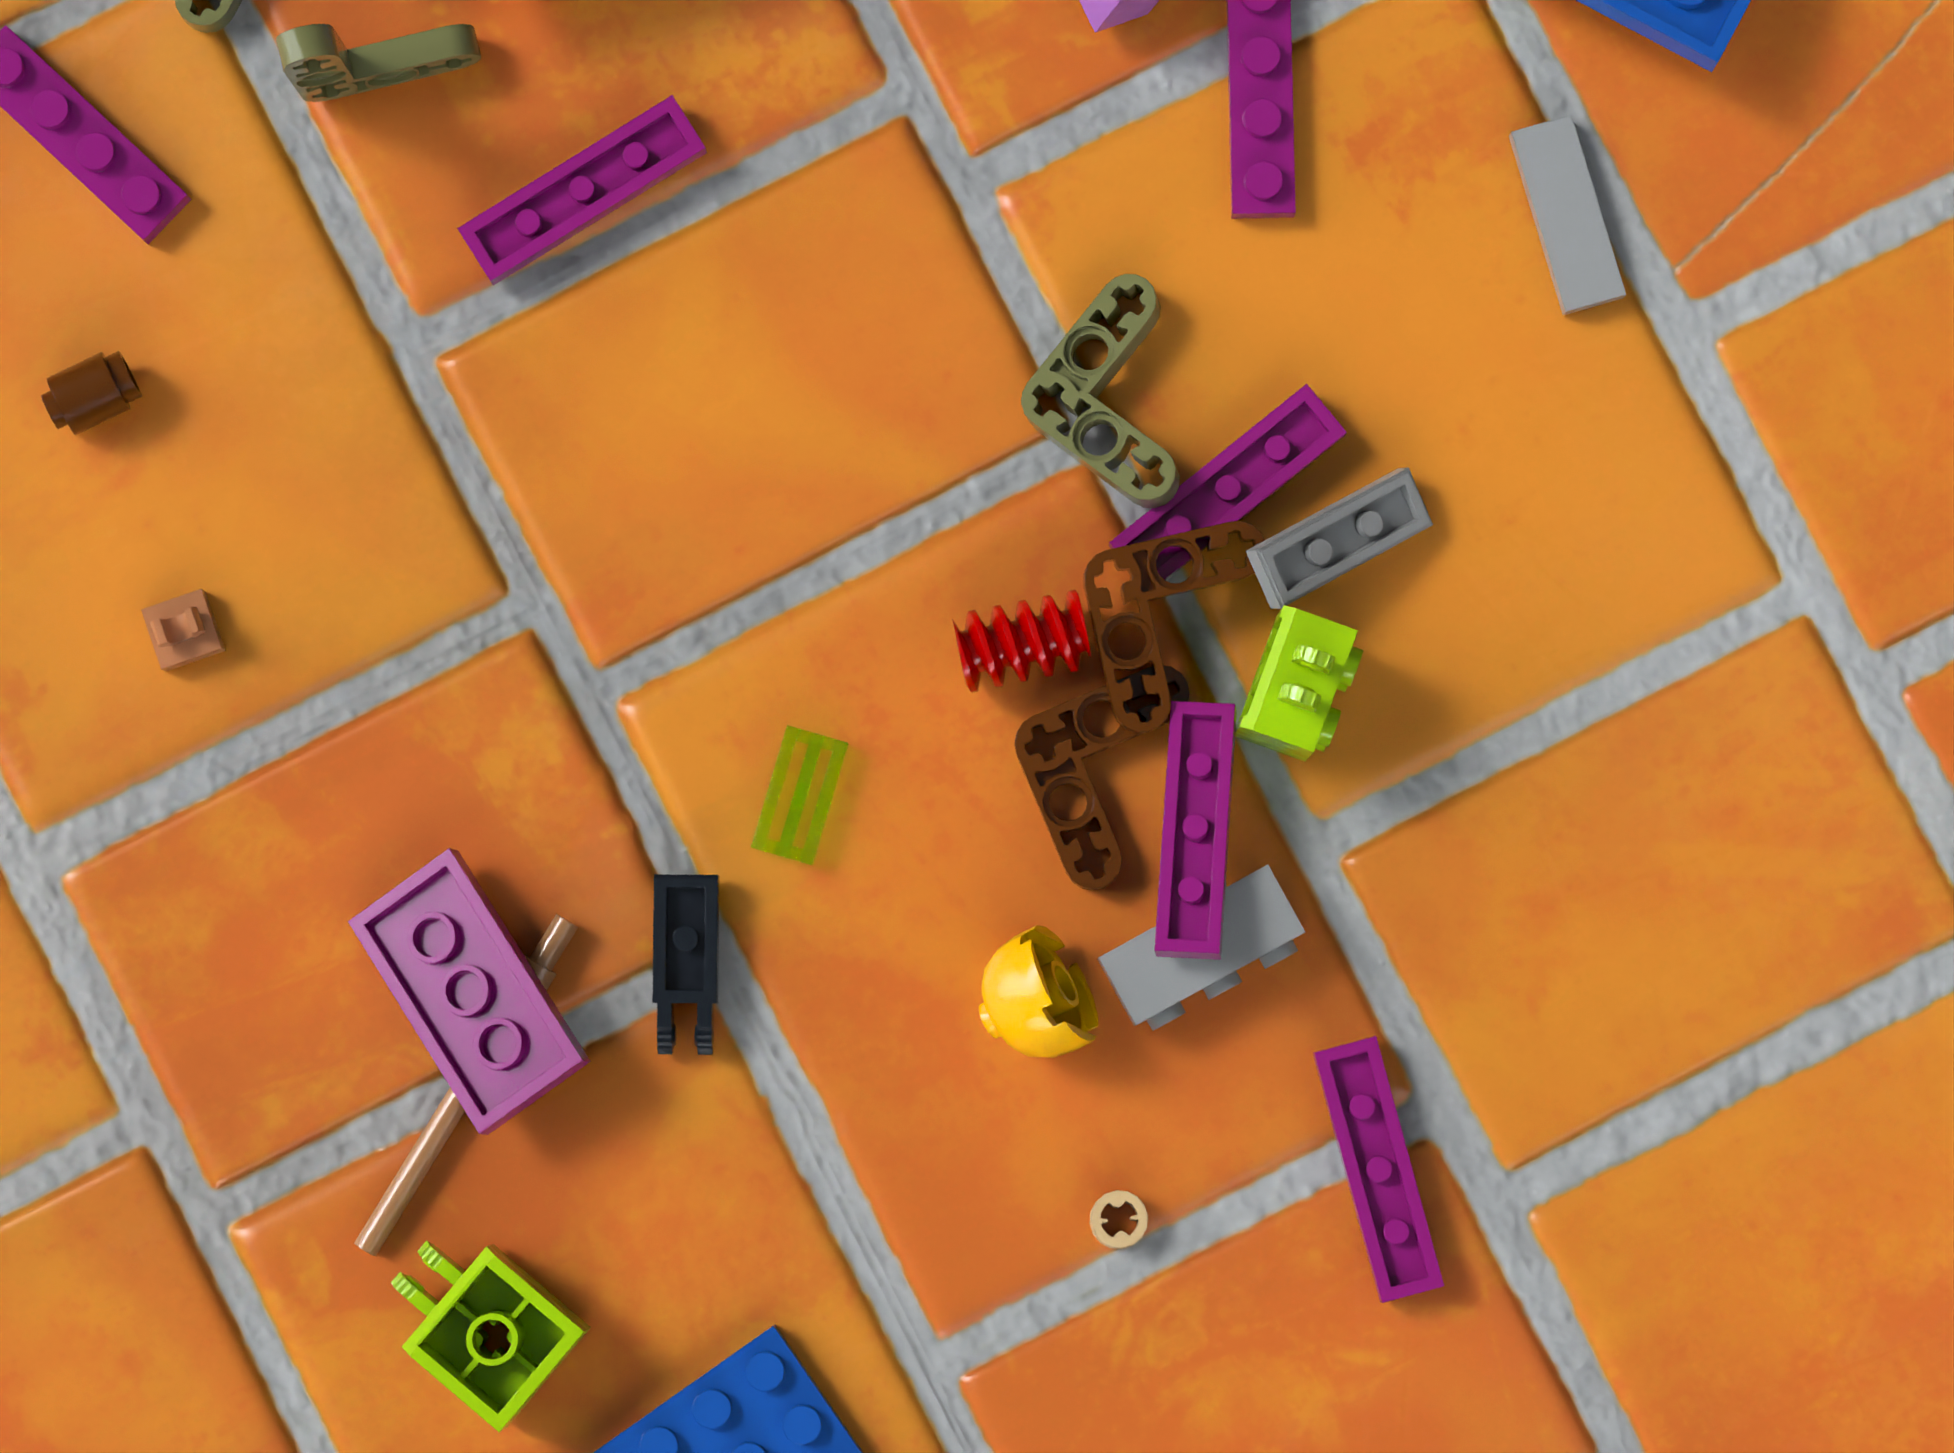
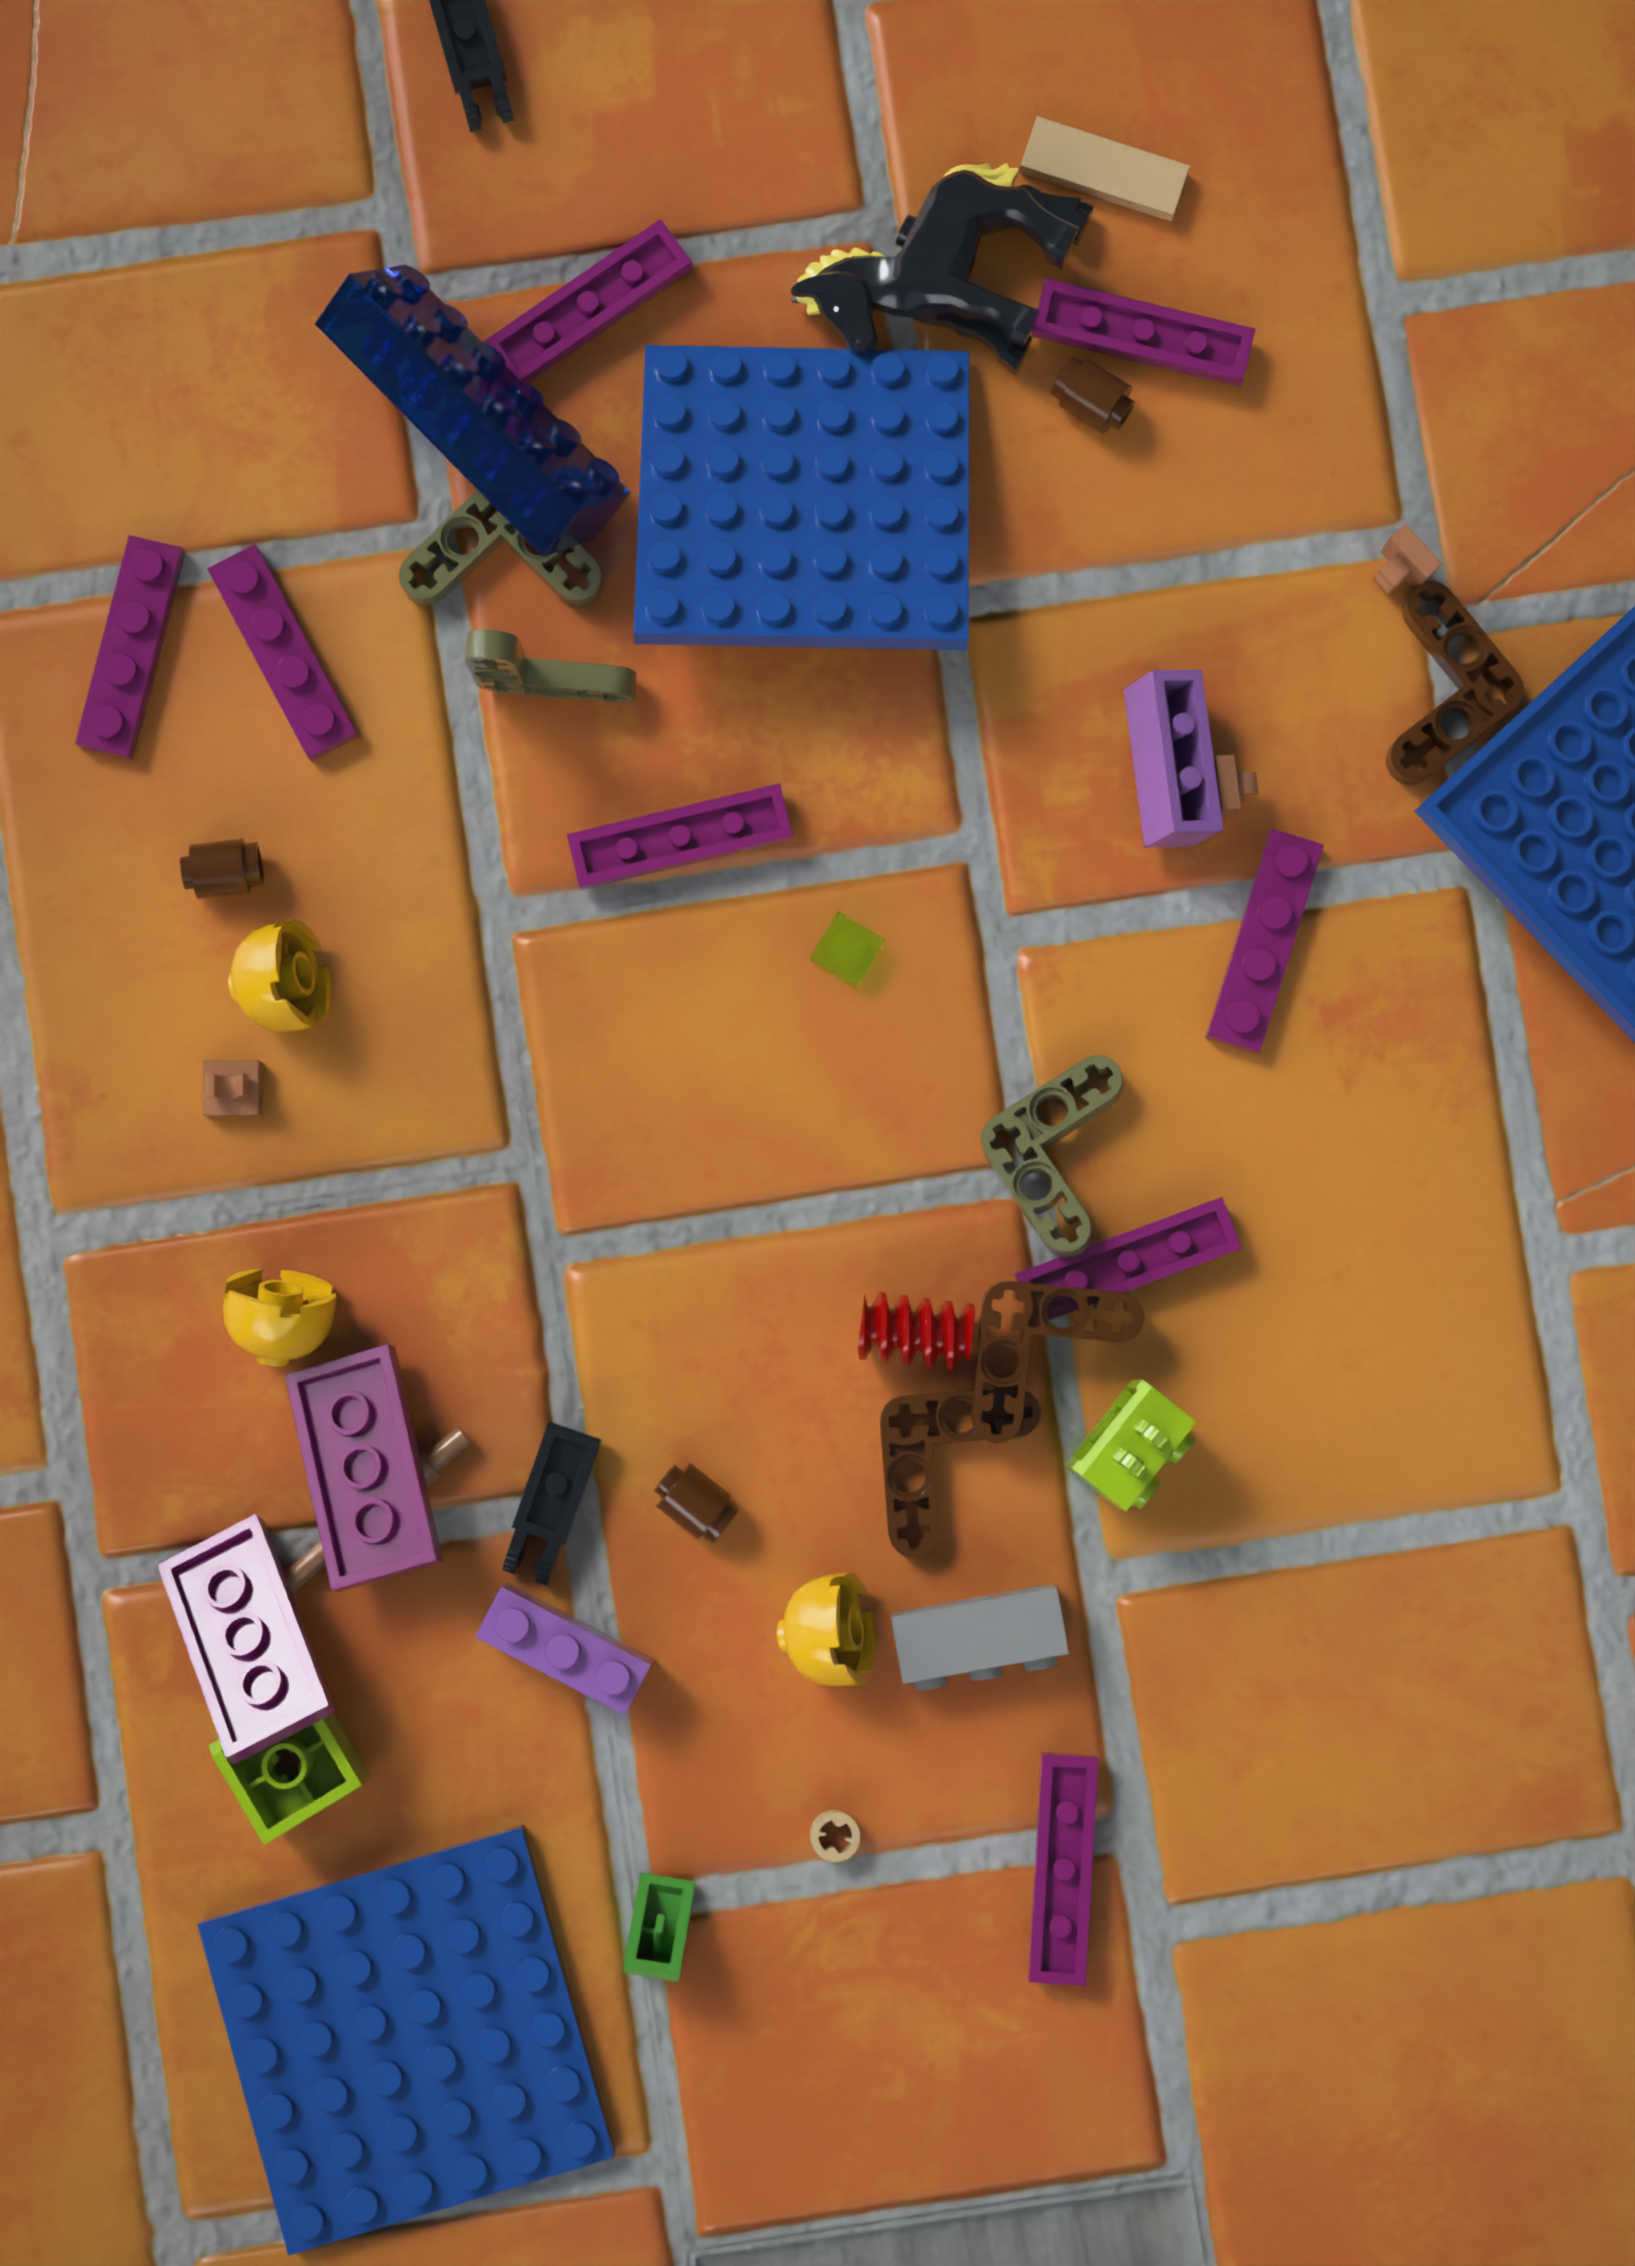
camera: 15 degrees right, 0 degrees up
clear neon green tile [751,725,849,866] -> none
magenta plate [1154,701,1237,960] -> none
light grey tile [1246,467,1433,609] -> none
light grey tile [1509,114,1626,315] -> none
none -> plate [157,1514,337,1764]
none -> yellow cylinder [223,1269,336,1367]
none -> yellow cylinder [228,919,332,1032]
none -> medium lavender brick [475,1582,654,1715]
none -> bright green slope [622,1873,696,1982]
none -> reddish brown brick [654,1463,739,1543]
none -> clear neon green plate [810,911,885,988]

